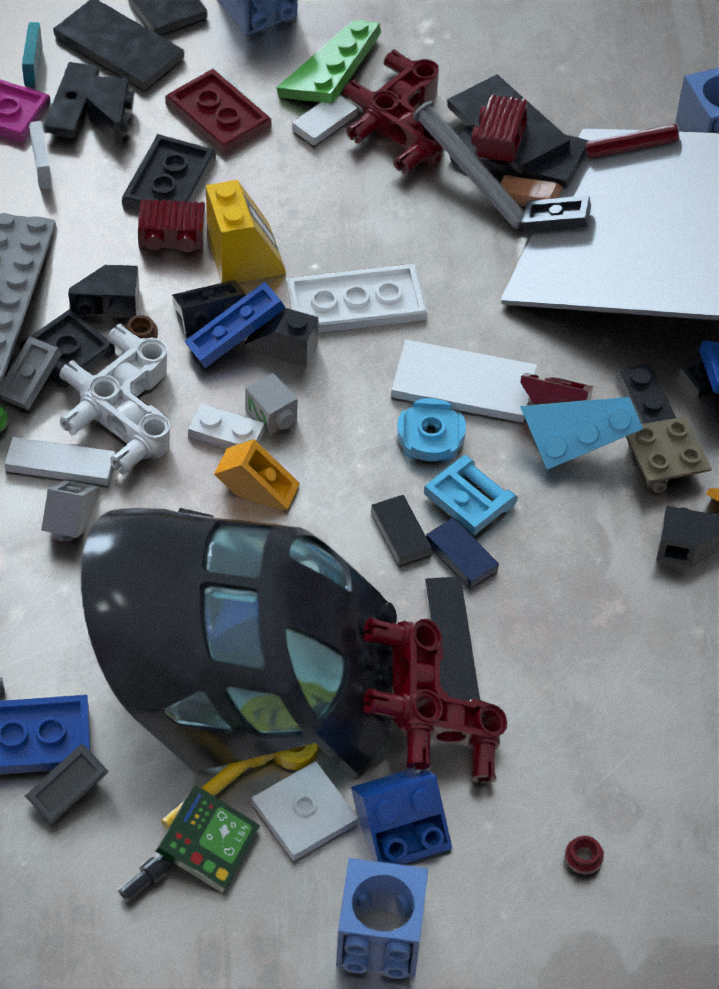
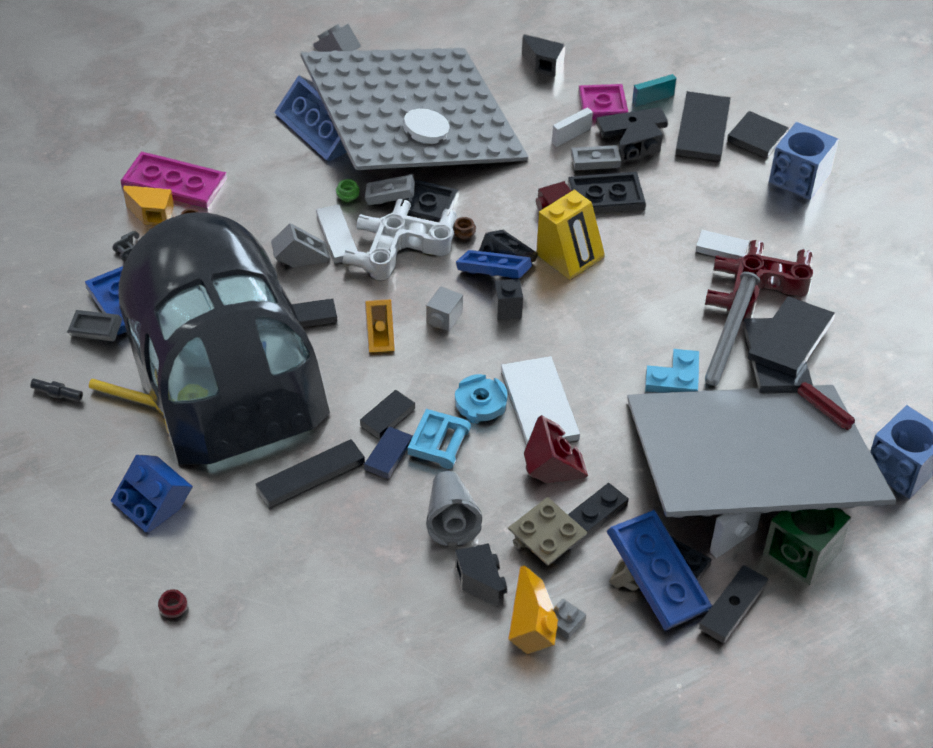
camera: 65 degrees right, 5 degrees down
black slope [68,265,140,318] -> none
dark green tile [155,785,260,893] -> none
dark red tile [165,68,272,154] -> none
white plate [188,404,265,449] -> none
white plate [252,761,358,862] -> none
bright green wing [276,20,382,103] -> none
white tile [286,264,427,333] -> none
medium blue brick [336,858,429,979] -> none
dark red pin [363,617,508,783] -> none
dark red brick [471,94,528,162] -> none
nougat tile [501,175,563,206] -> none
medium azure wing [520,397,643,470] -> none
black plate [522,196,592,232] -> none
none -> light grey cone [426,471,482,546]
none -> light grey plate [571,145,621,170]
none -> medium azure plate [645,349,699,393]

